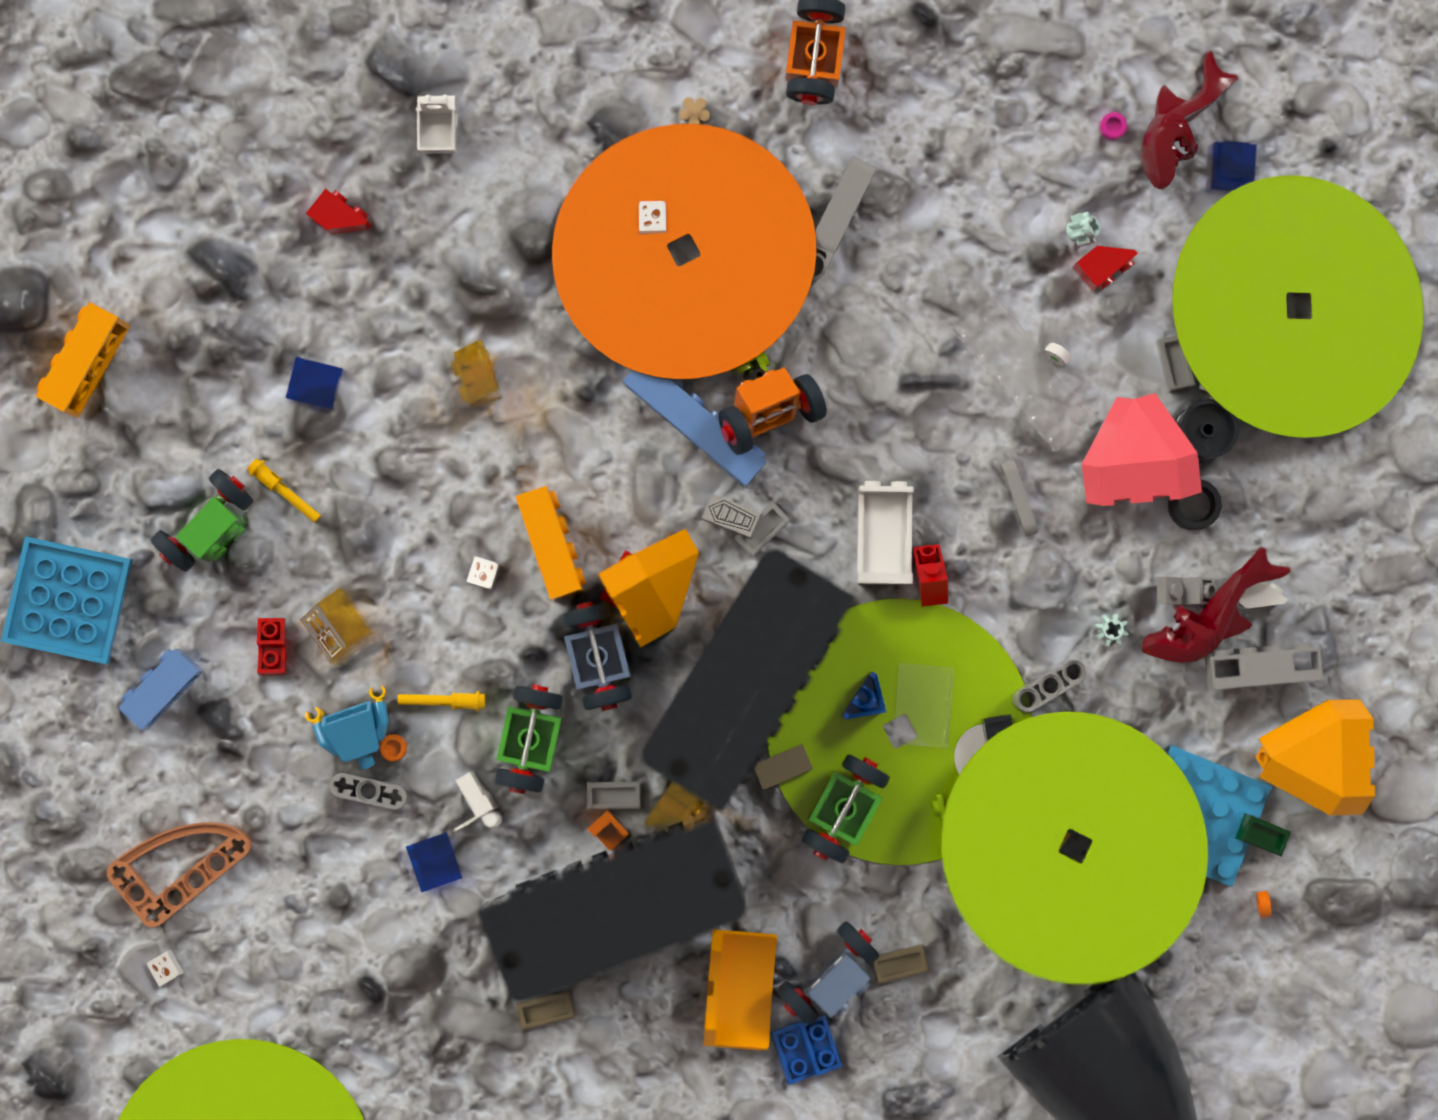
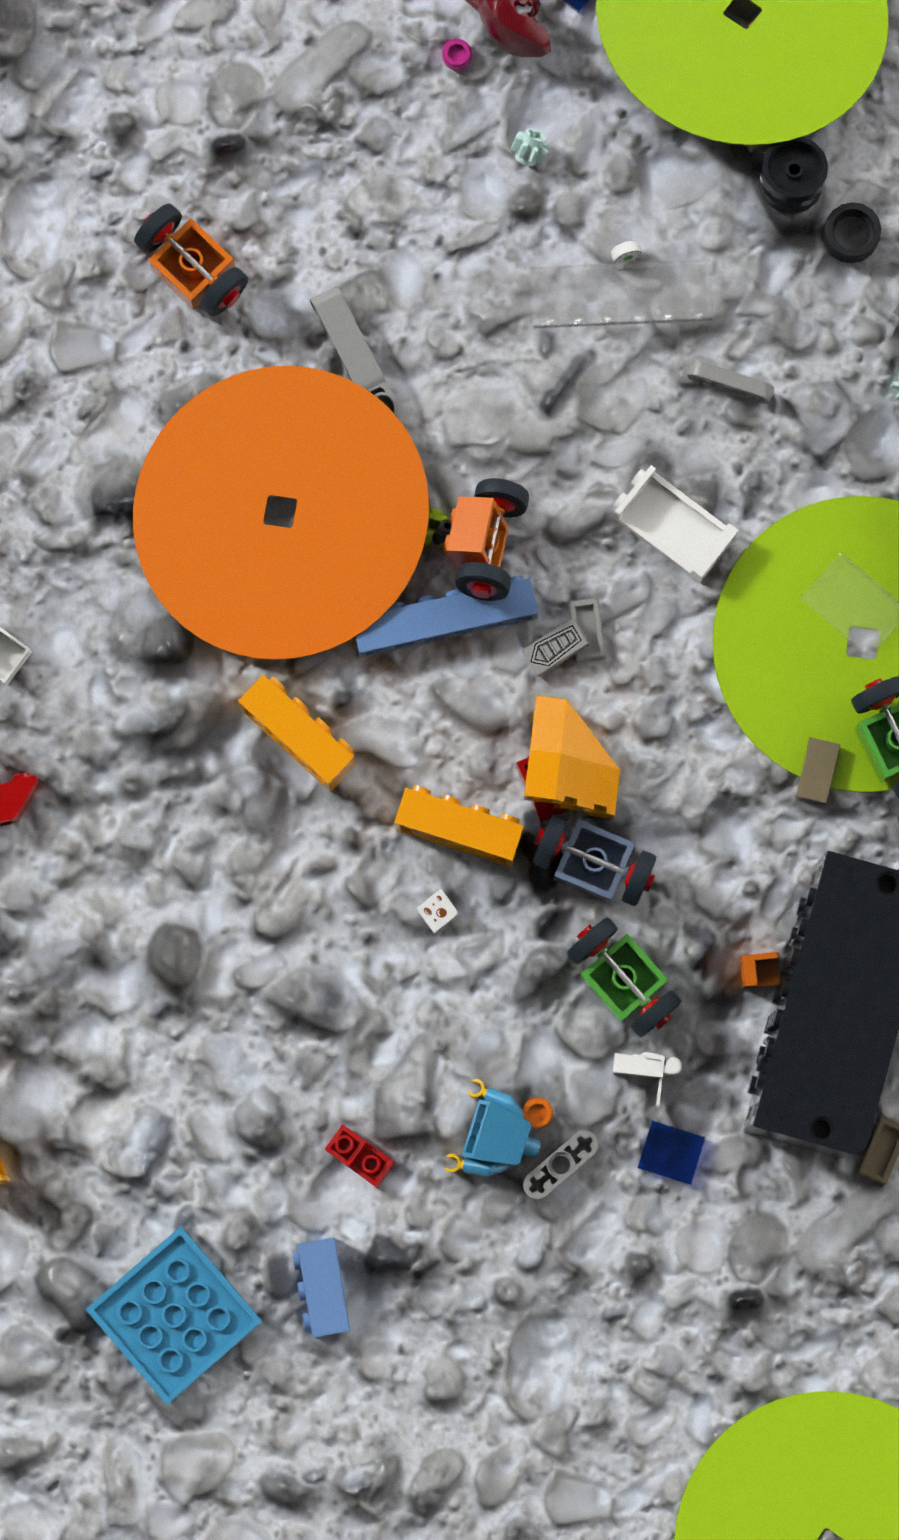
camera: 50 degrees left, 5 degrees down
nougat beam [107,822,252,927] -> none
white slope [146,949,184,987] -> none
brick [150,469,253,572] -> none
yellow pin [247,458,321,523] -> none
clear blue piece [285,357,343,410] -> none
clear yellow slope [300,587,375,664] -> none
yellow pin [398,691,486,712] -> none
clear yellow slope [451,339,502,407] -> none
light grey tile [587,781,641,810] -> none
white slope [639,201,666,234] -> none
black piece [642,549,856,812] -> none
clear yellow slope [644,782,704,827] -> none
tan plant [679,97,710,124] -> none
blue slope [841,671,886,719] -> none
red slope [913,544,948,607] -> none
red slope [1072,246,1138,292] -> none
coral panel [1082,393,1202,506] -> none
light grey tile [1156,335,1196,393] -> none
none -> light orange brick [238,674,356,792]

